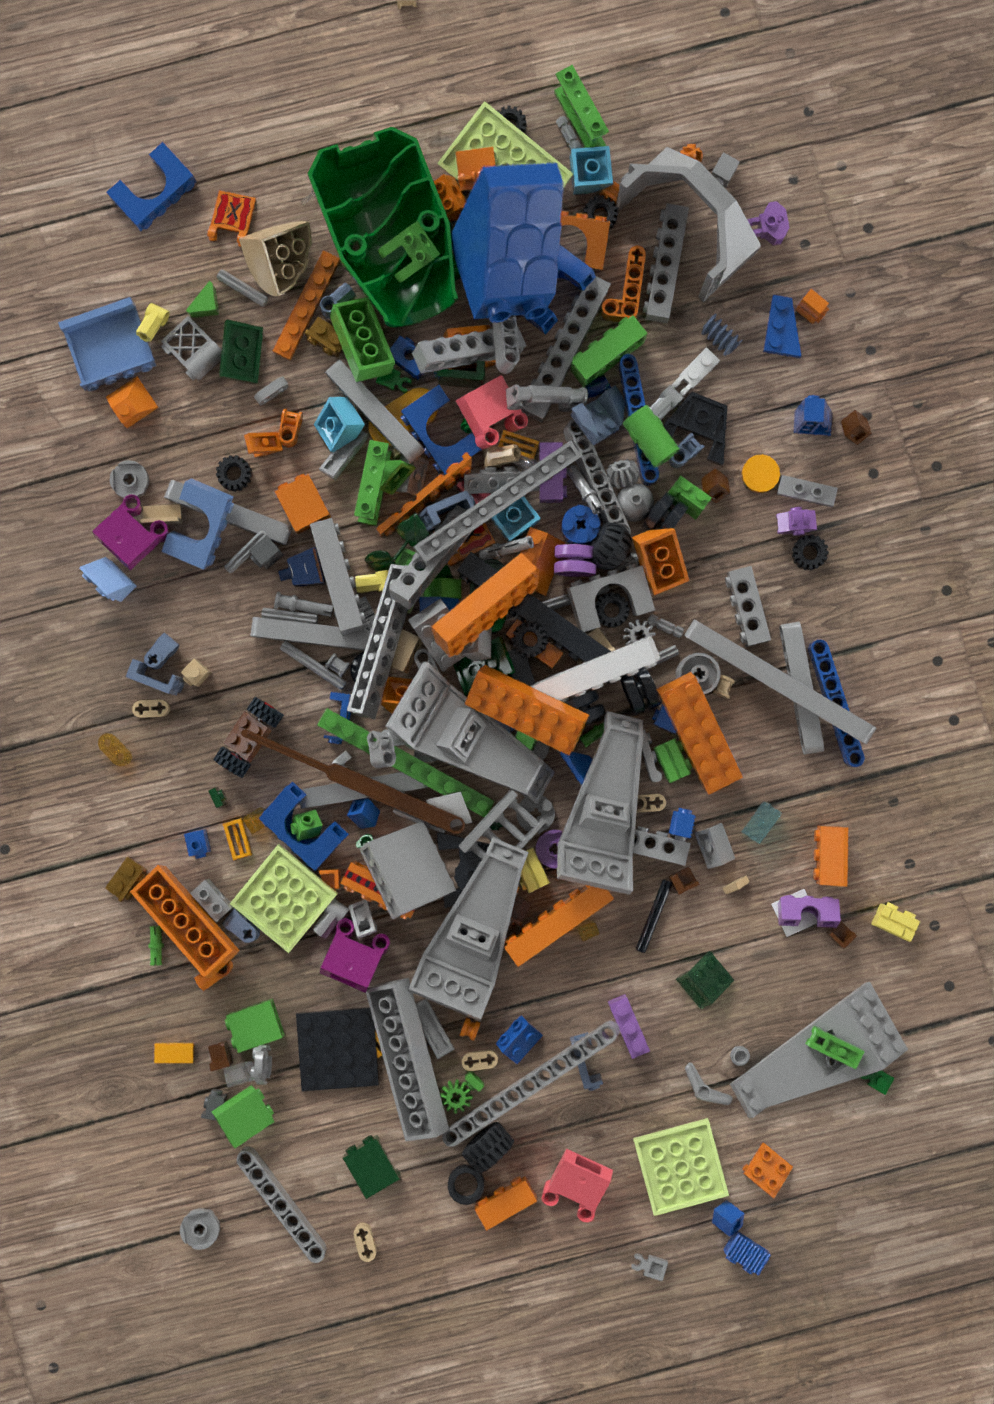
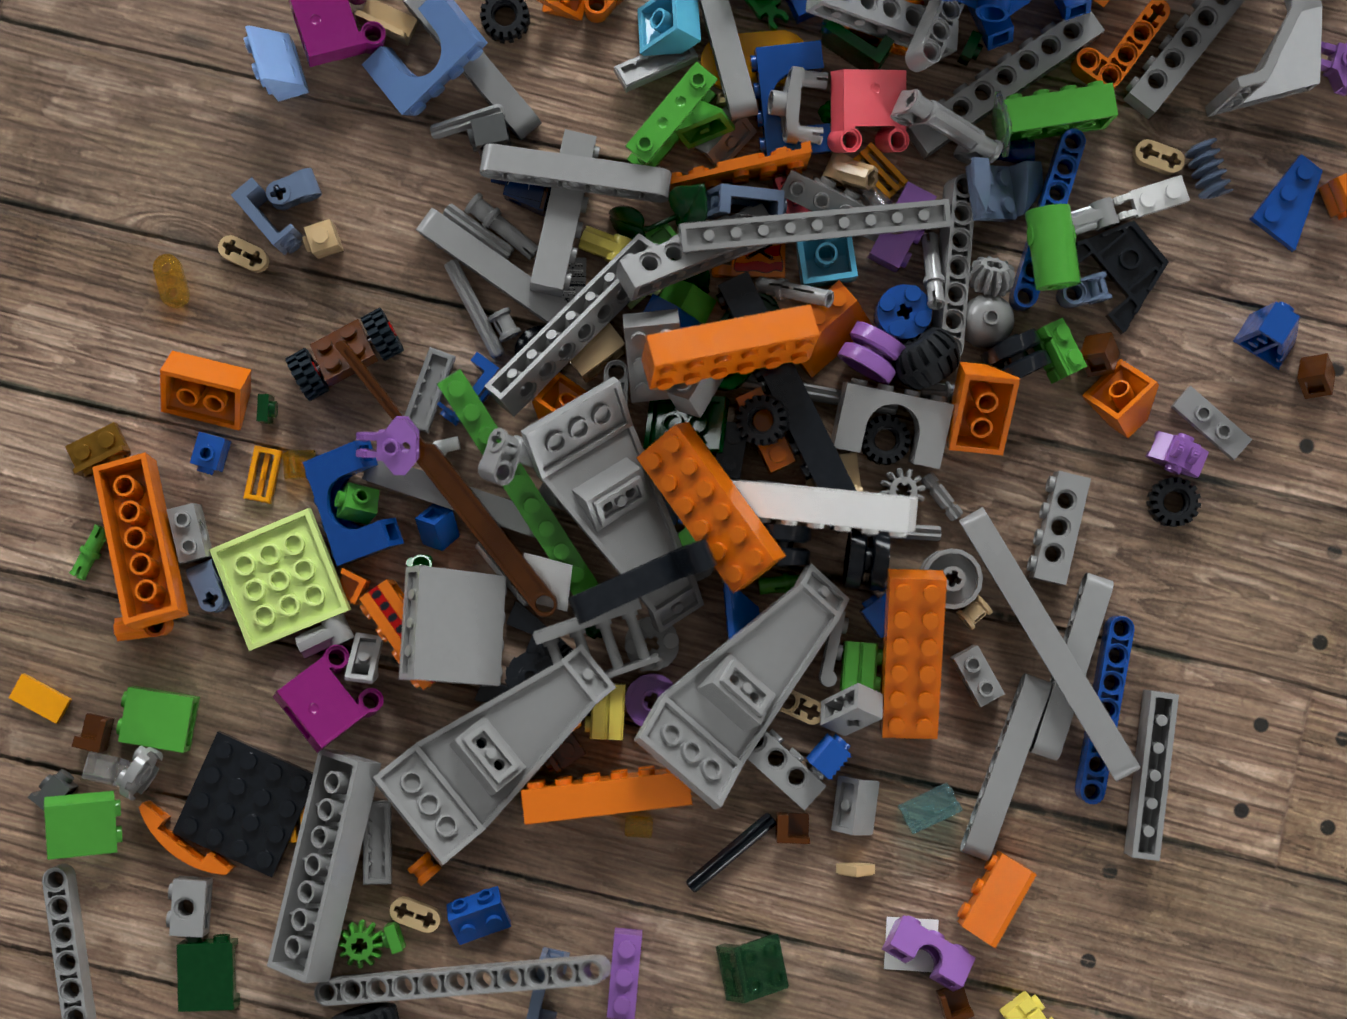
camera: 20 degrees right, 0 degrees up
orange brick [274,474,331,534] -> none
light orange tile [741,454,780,493] -> none
none -> orange slope [139,800,236,875]
none -> orange slope [160,350,251,431]
none -> light grey brick [166,876,213,938]
none -> medium lavender hinge [356,416,419,475]
none -> light grey plate [404,347,456,433]
none -> light grey beam [479,144,672,203]
none -> black beam [568,538,717,625]
none -> light grey connector [767,66,828,145]
none -> light grey brick [820,683,883,736]
none -> light grey brick [949,644,1005,707]
none -> dark green plate [957,30,983,67]
none -> light grey beam [960,673,1051,861]
none -> clear piece [992,91,1012,157]
none -> orange slope [1082,359,1159,438]
none -> light grey brick [1124,689,1179,861]
none -> tan beam [1132,139,1185,176]

